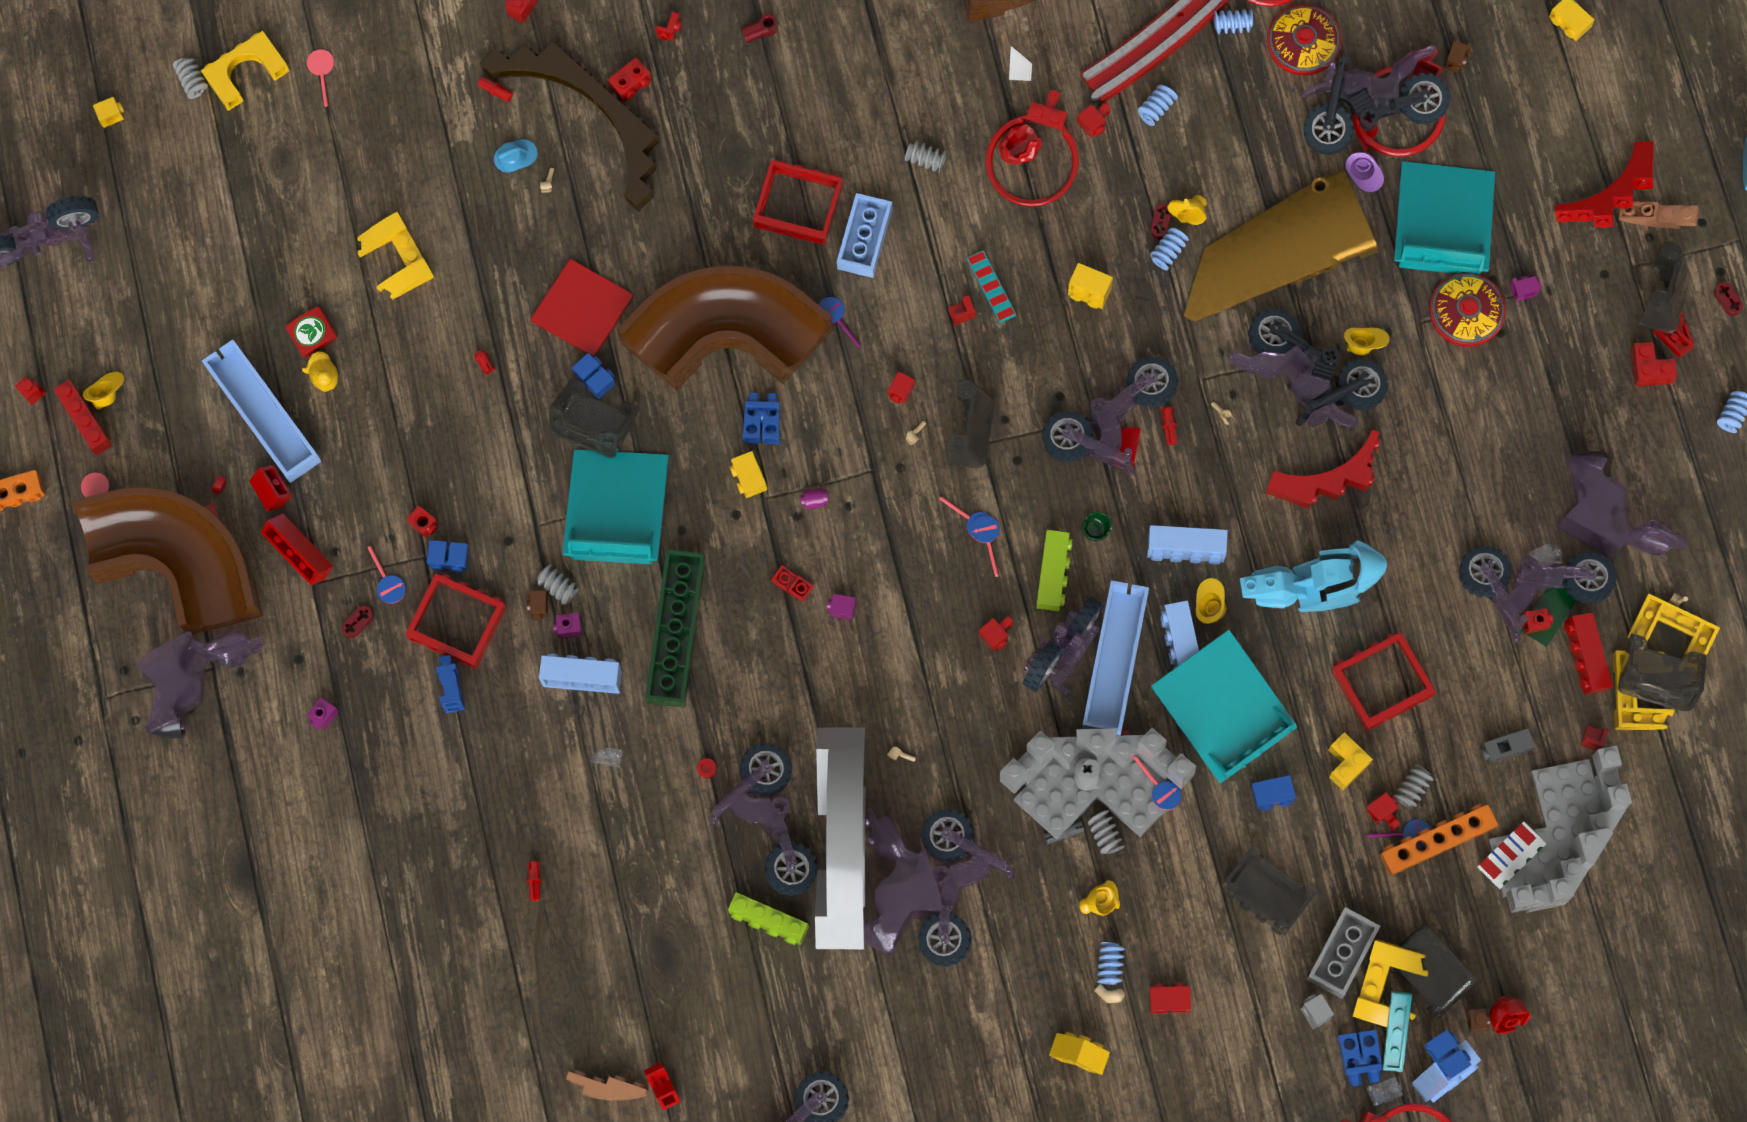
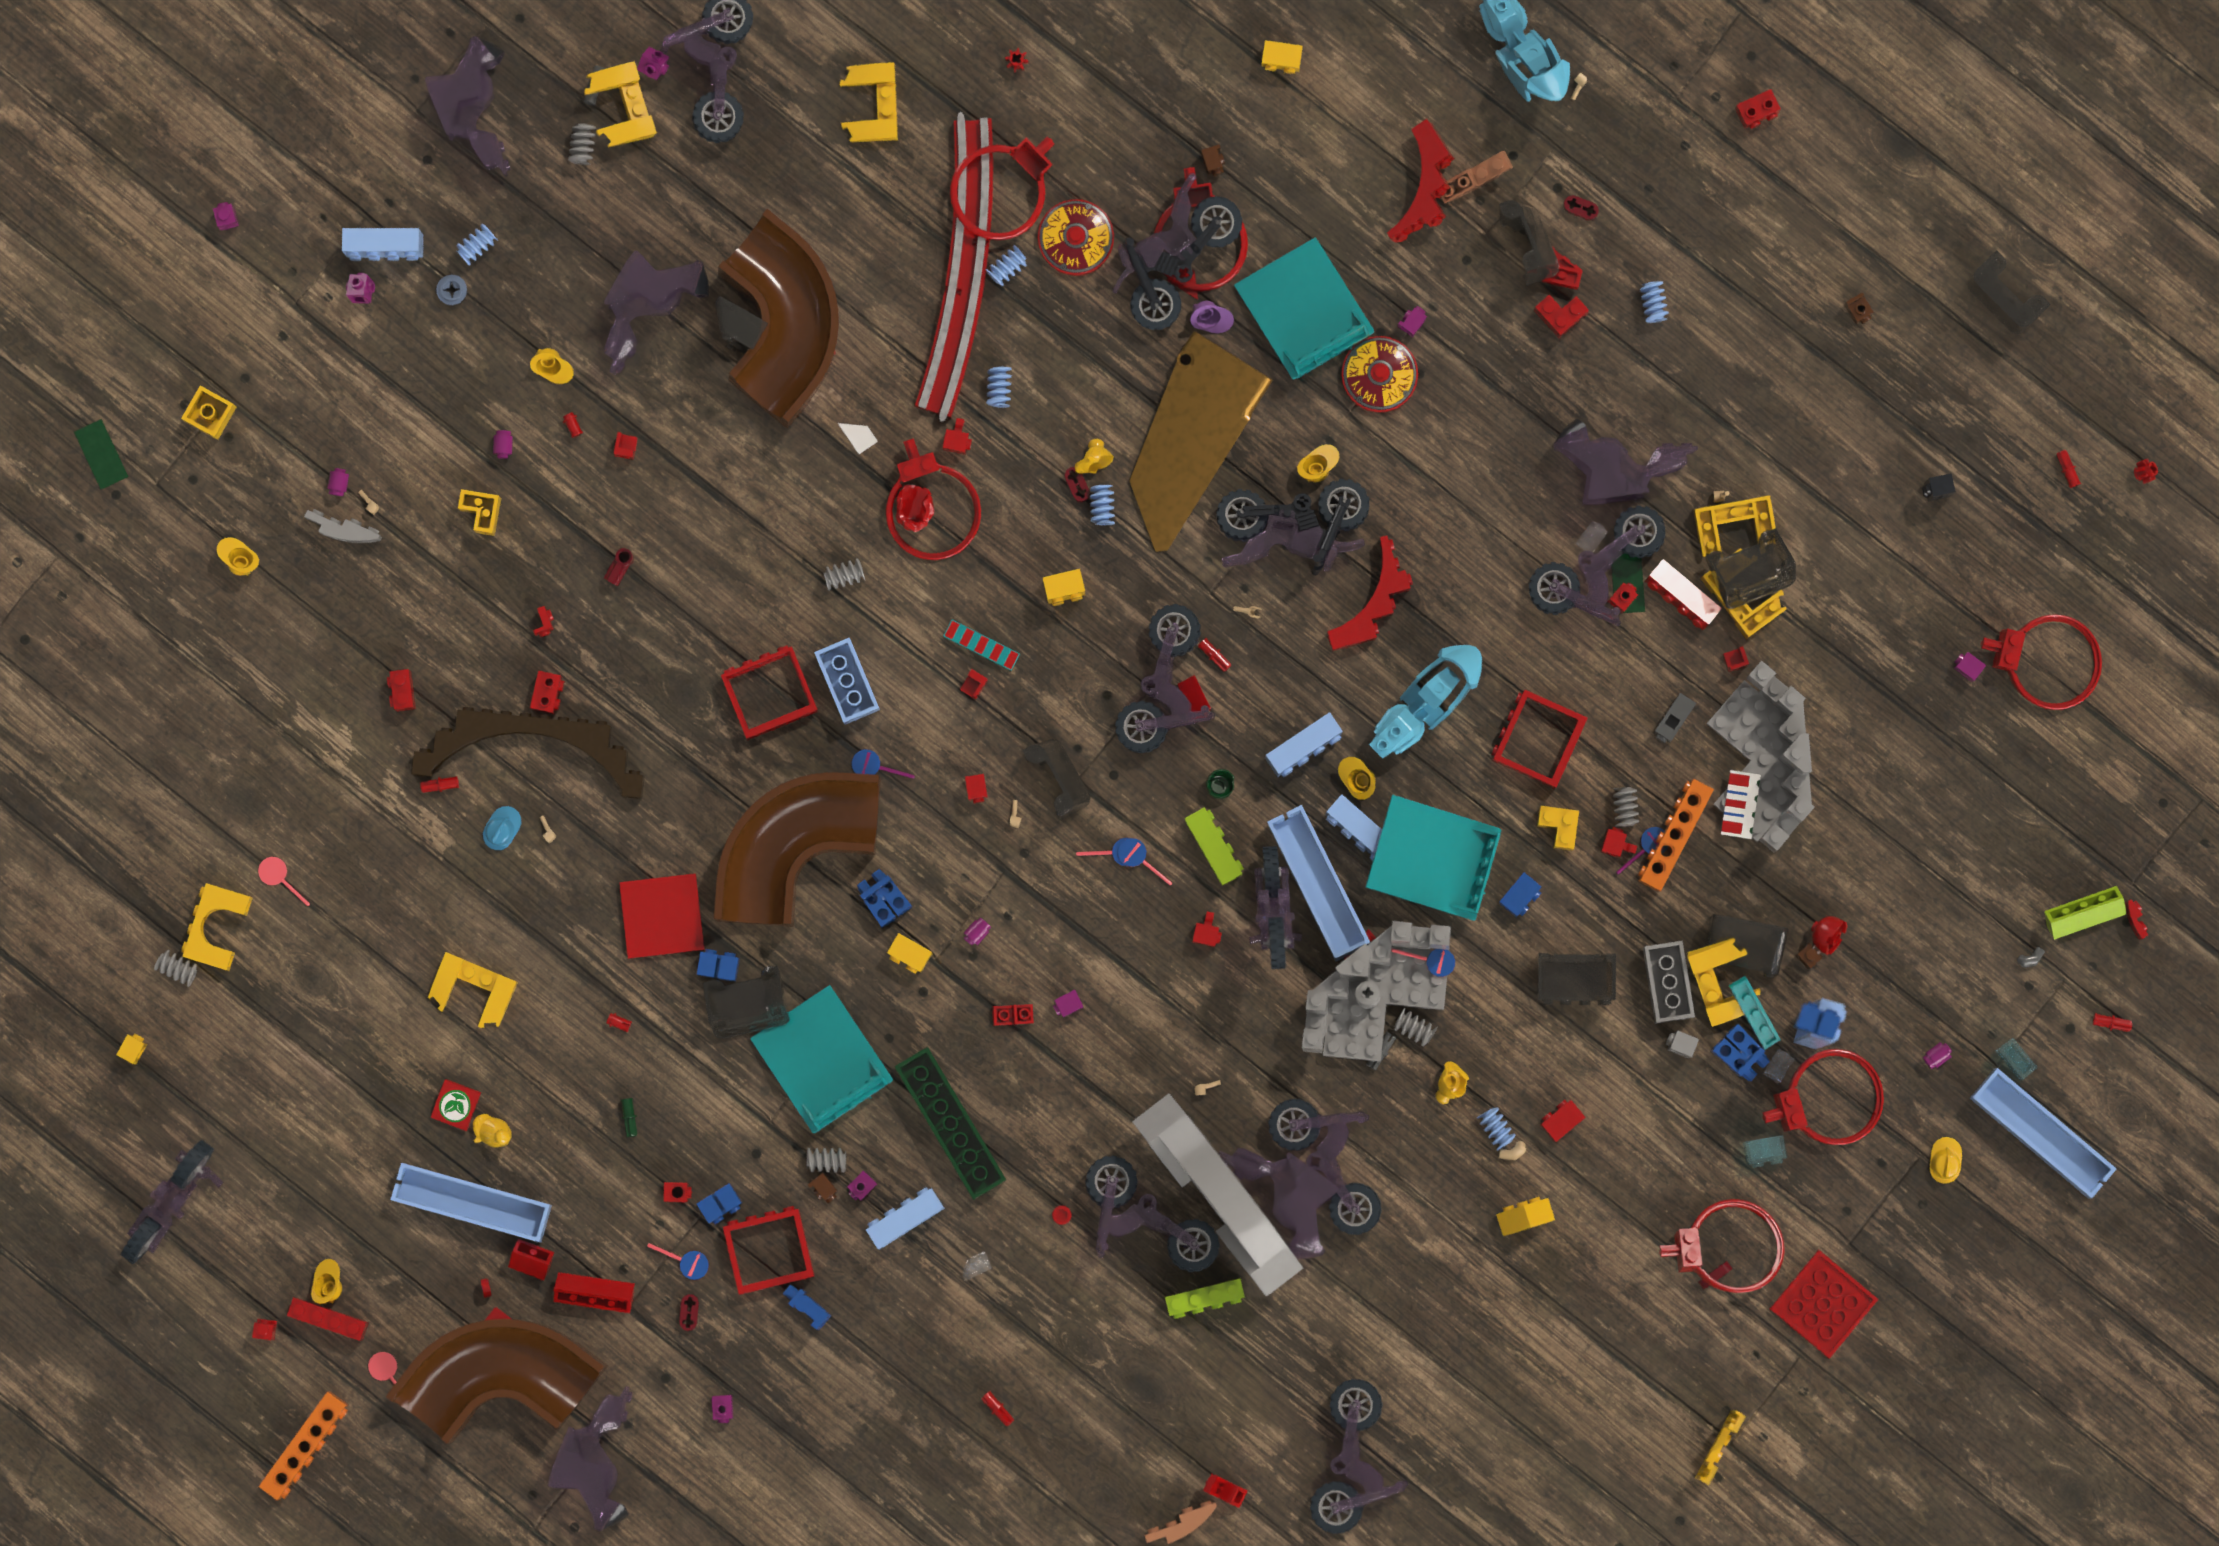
camera: 40 degrees left, 10 degrees up
none -> dark green axle [621,1098,637,1137]

